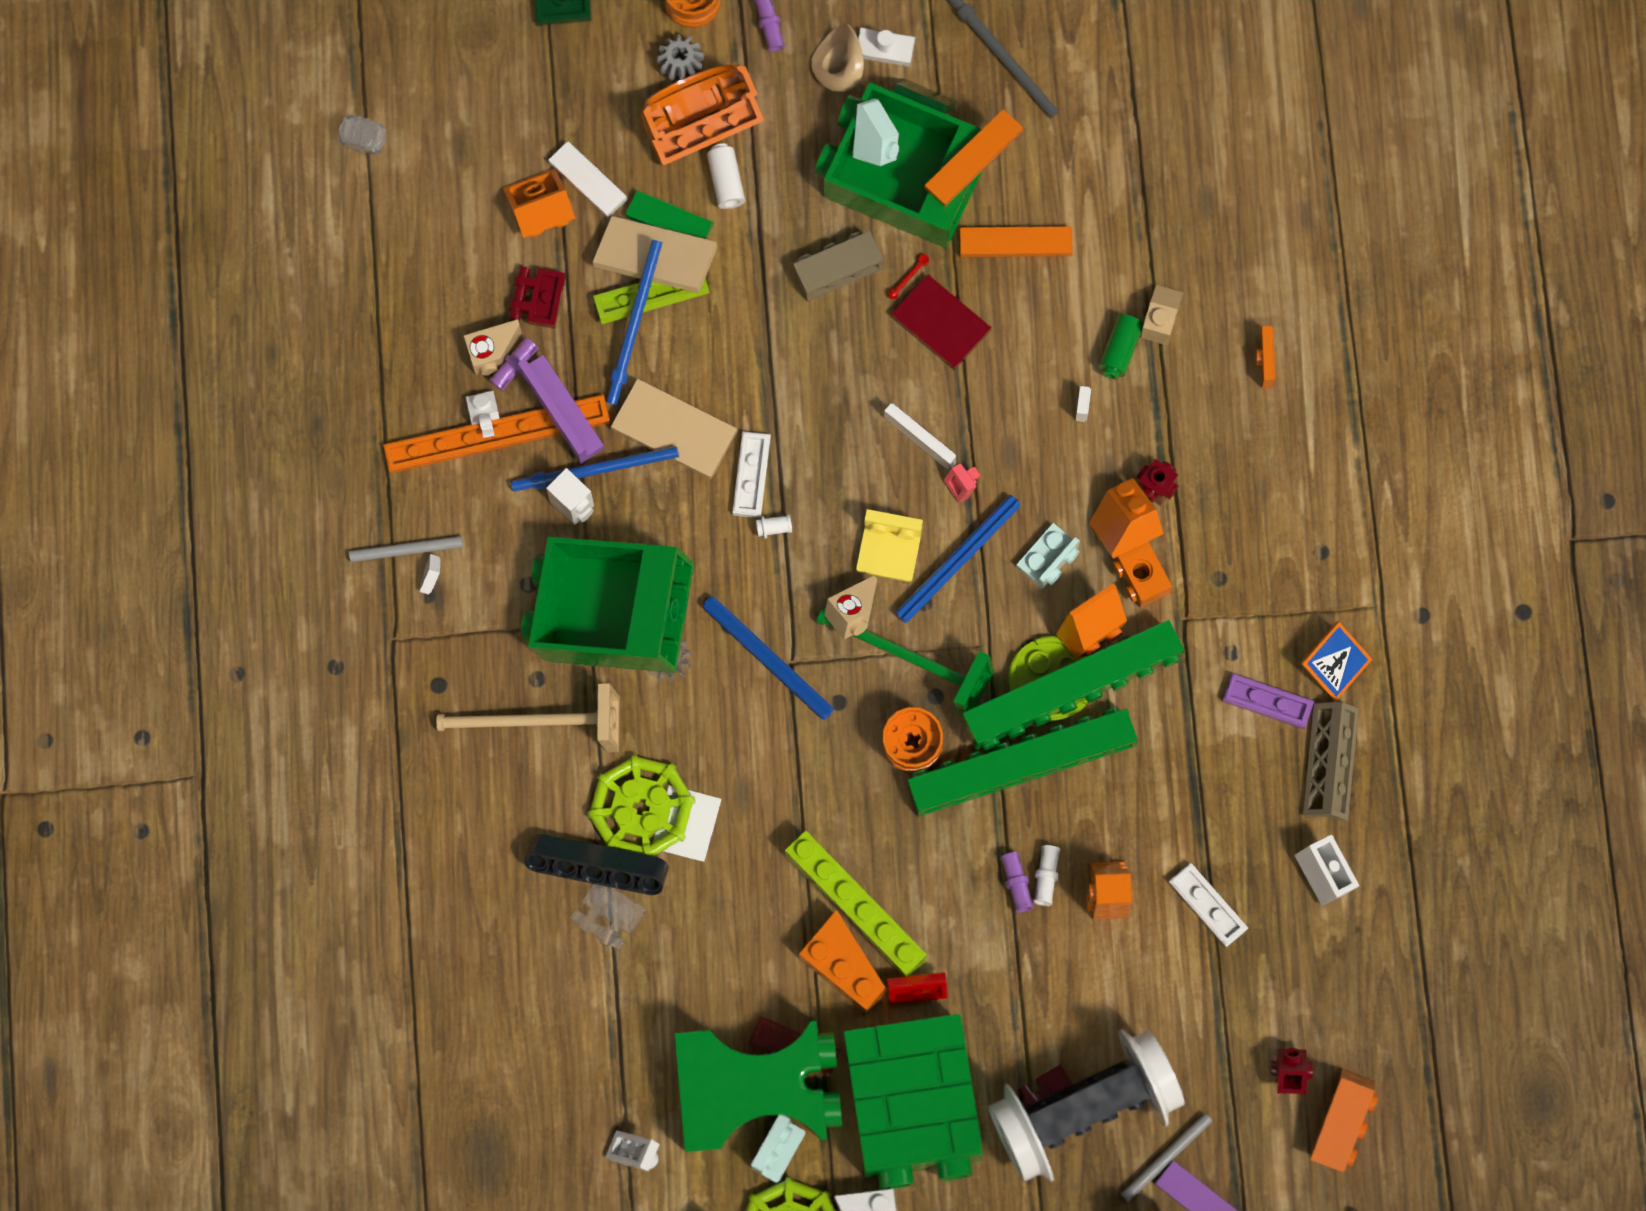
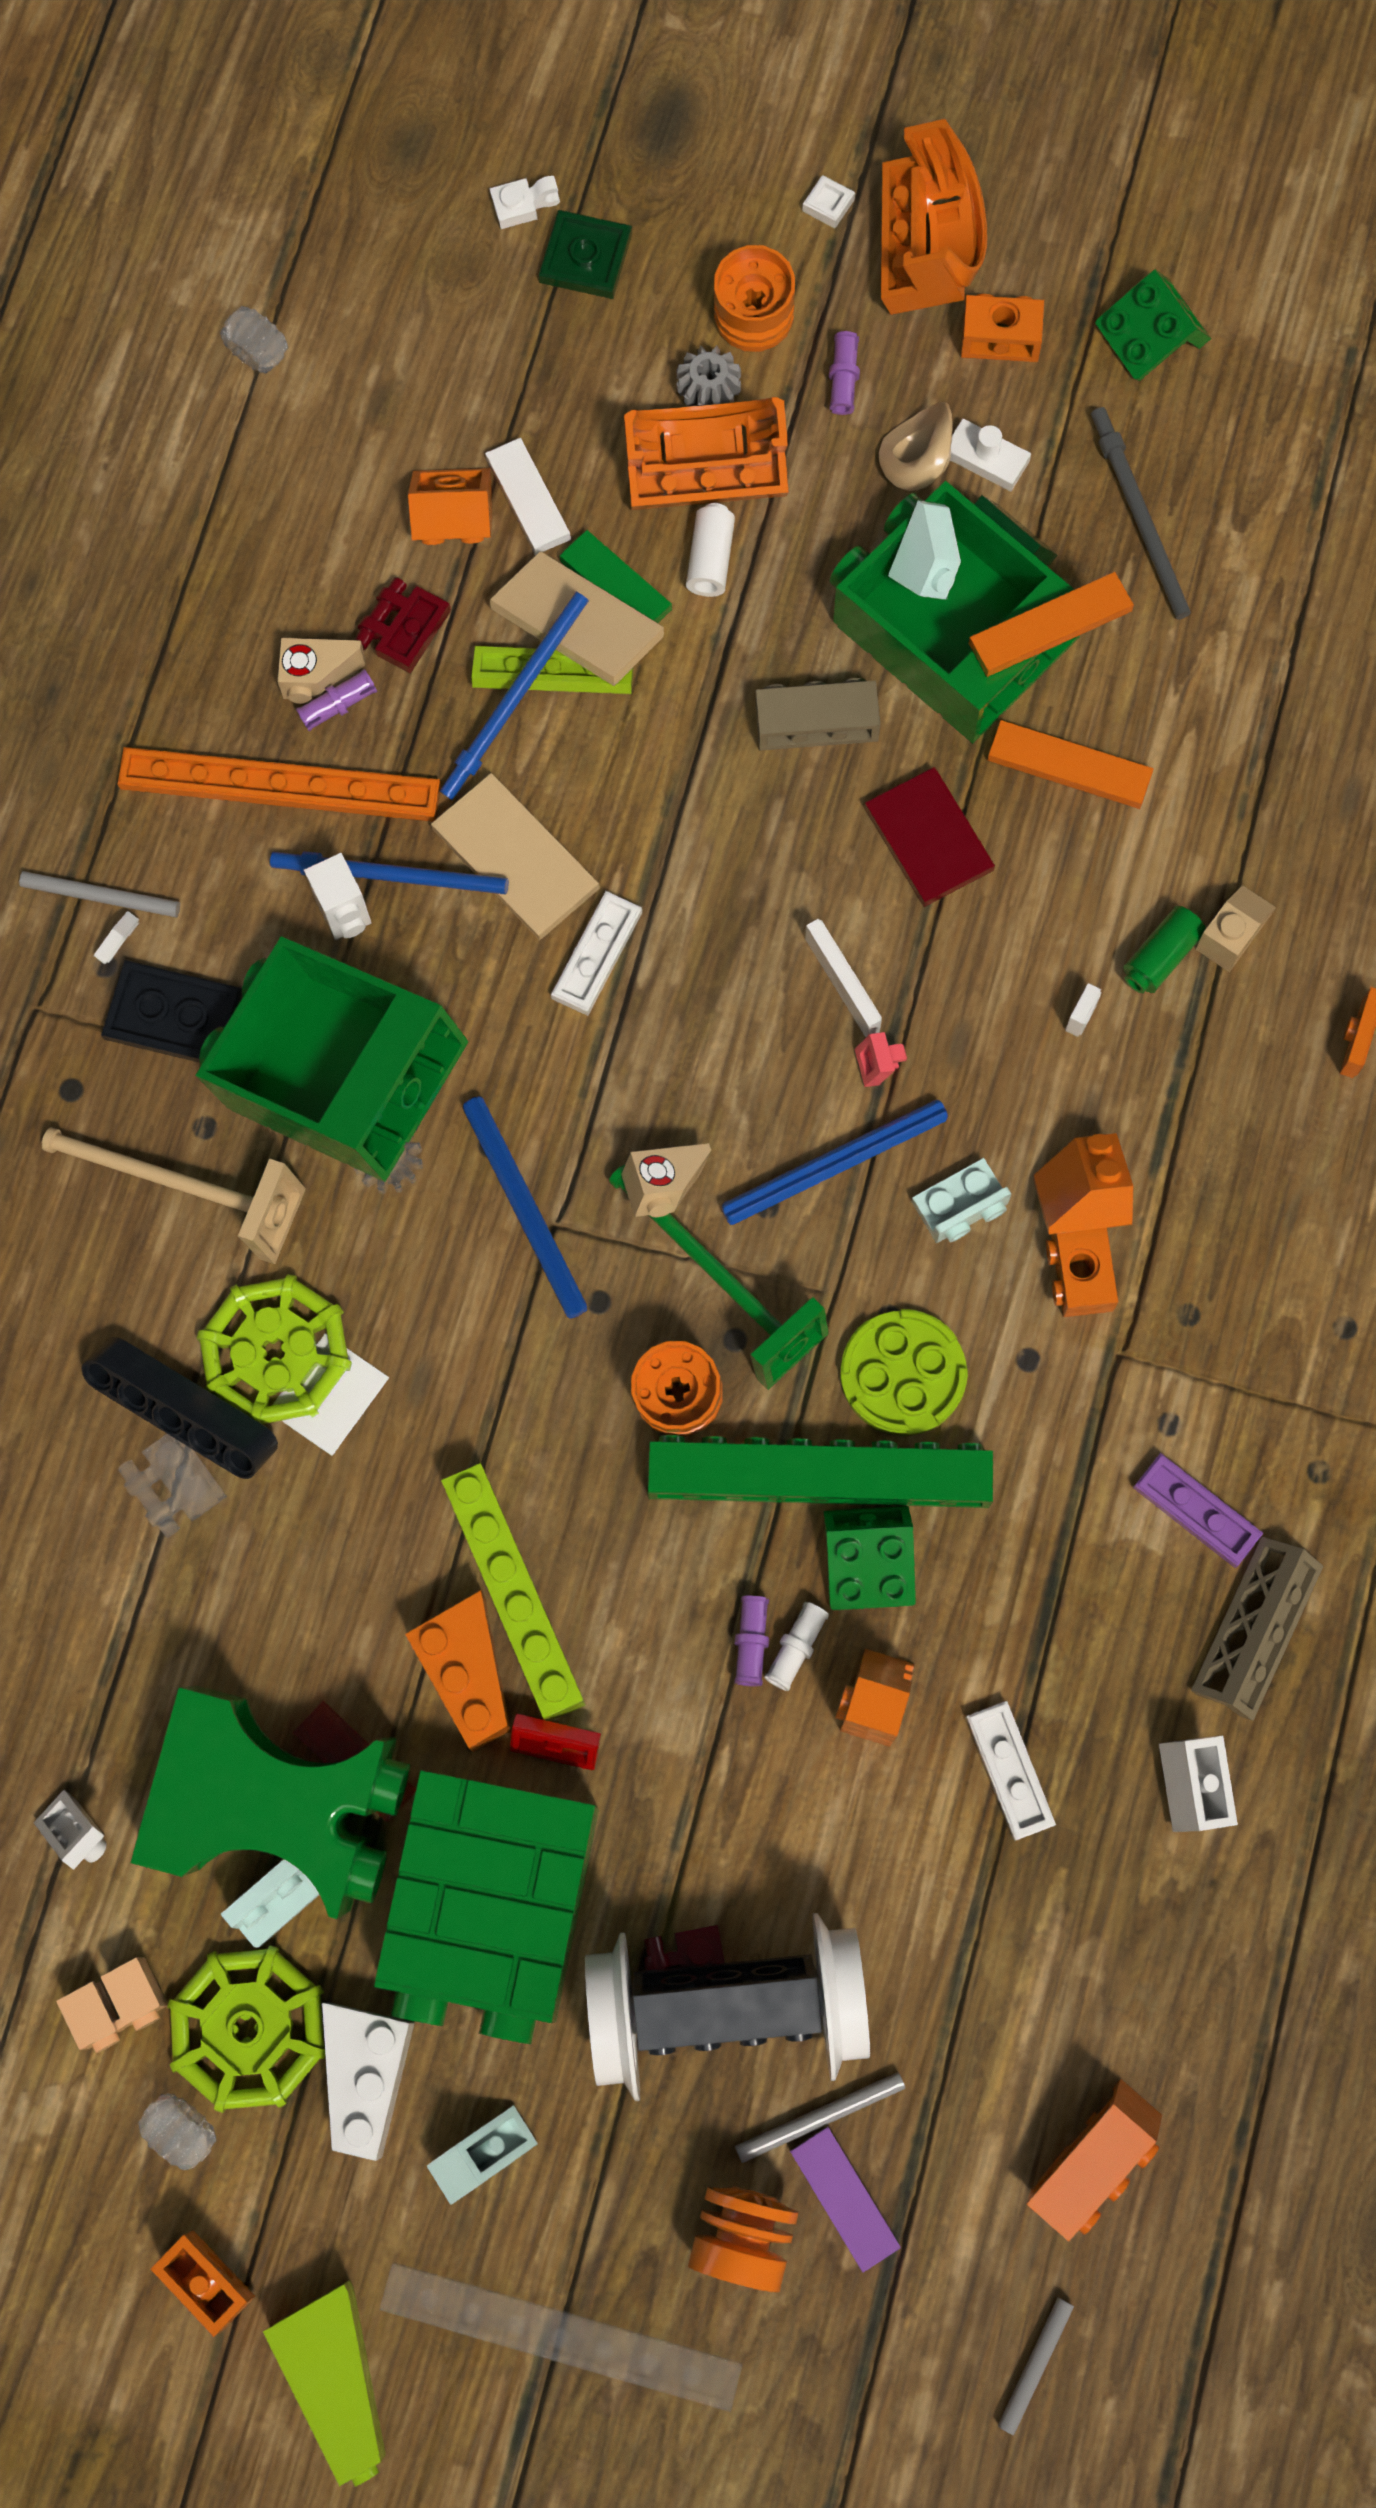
camera: 20 degrees right, 0 degrees up
white plate [466,391,500,438] -> none
medium lavender fence [518,355,605,463] -> none
white pin [756,515,792,539] -> none
light yellow bracket [856,509,923,582] -> none
red hinge [888,254,929,300] -> none
green brick [960,620,1184,750] -> none
orange slope [1056,583,1127,660] -> none
dark red brick [1137,459,1179,506] -> none
dark red brick [1270,1048,1313,1094] -> none
piece [1300,621,1372,701] -> none
none -> black tile [101,960,243,1063]
none -> green bracket [823,1506,916,1610]

